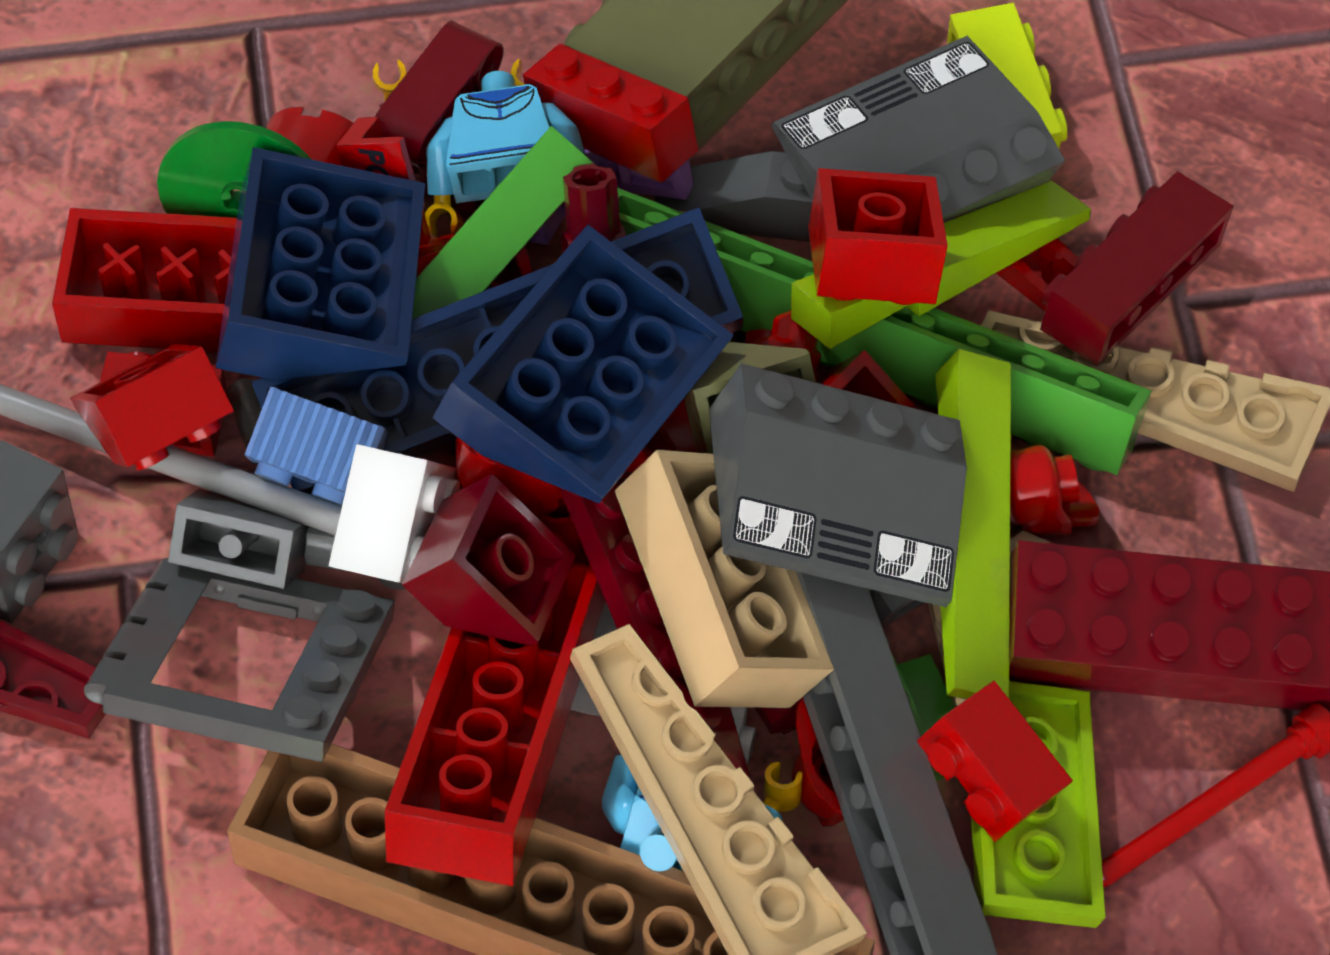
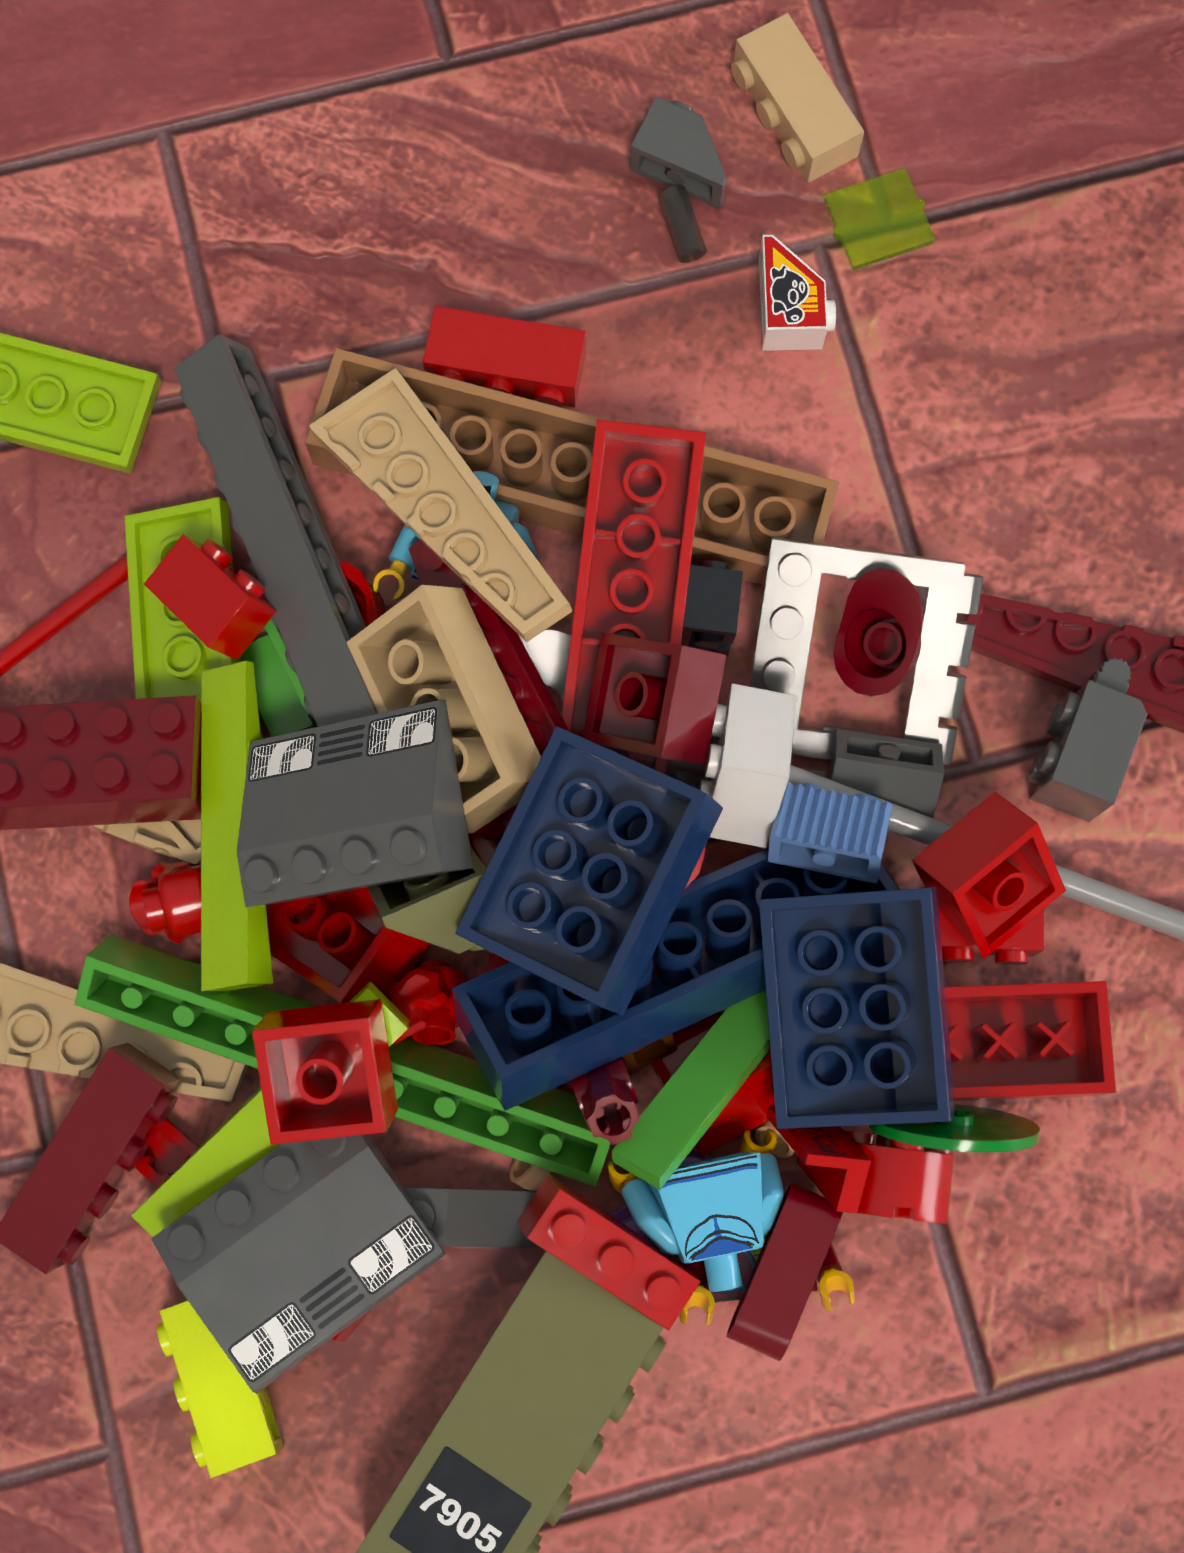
camera: 175 degrees right, 20 degrees up
none -> black brick [681,560,743,660]
none -> dark red piece [833,568,923,697]

